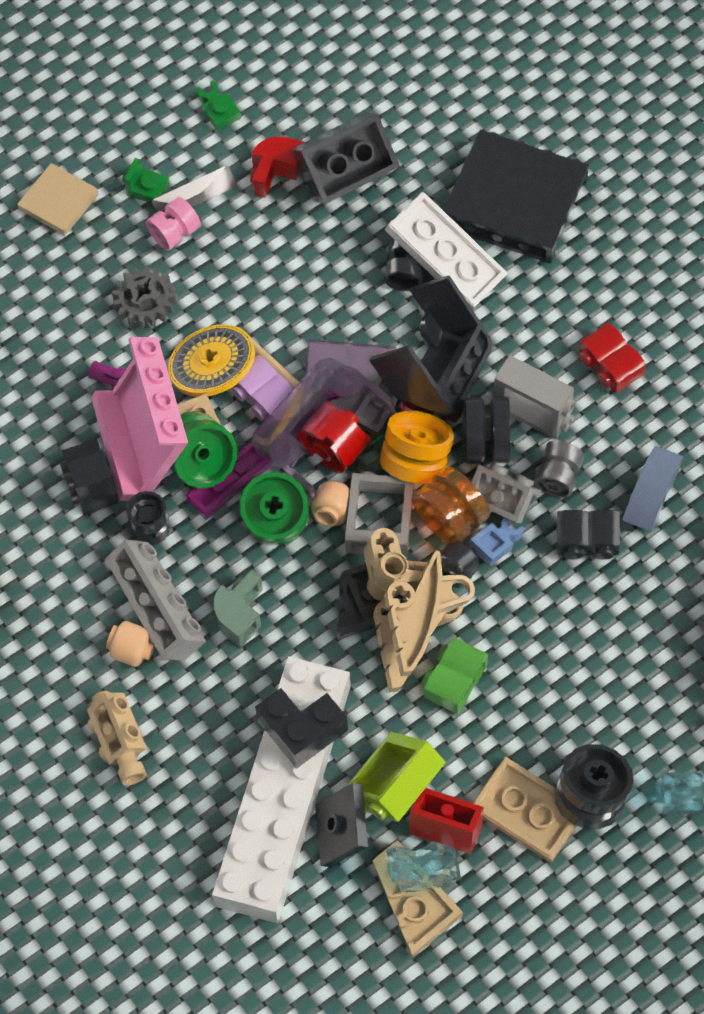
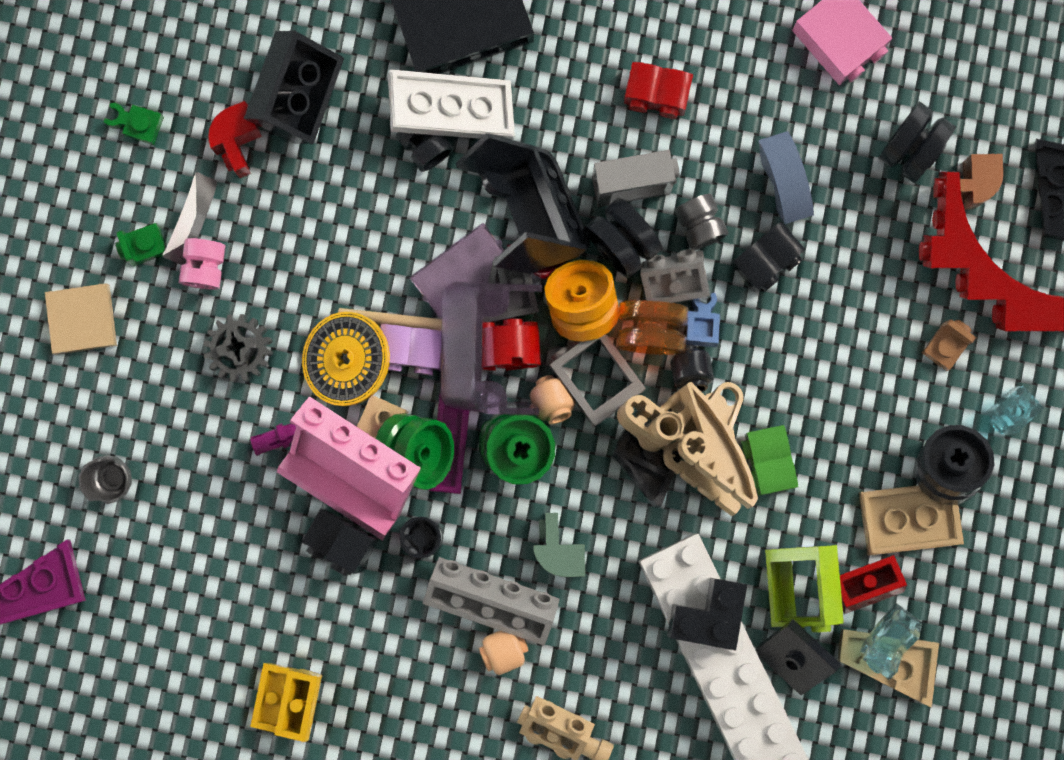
camera: 45 degrees left, 20 degrees up
none -> medium nougat bracket [921,319,976,371]

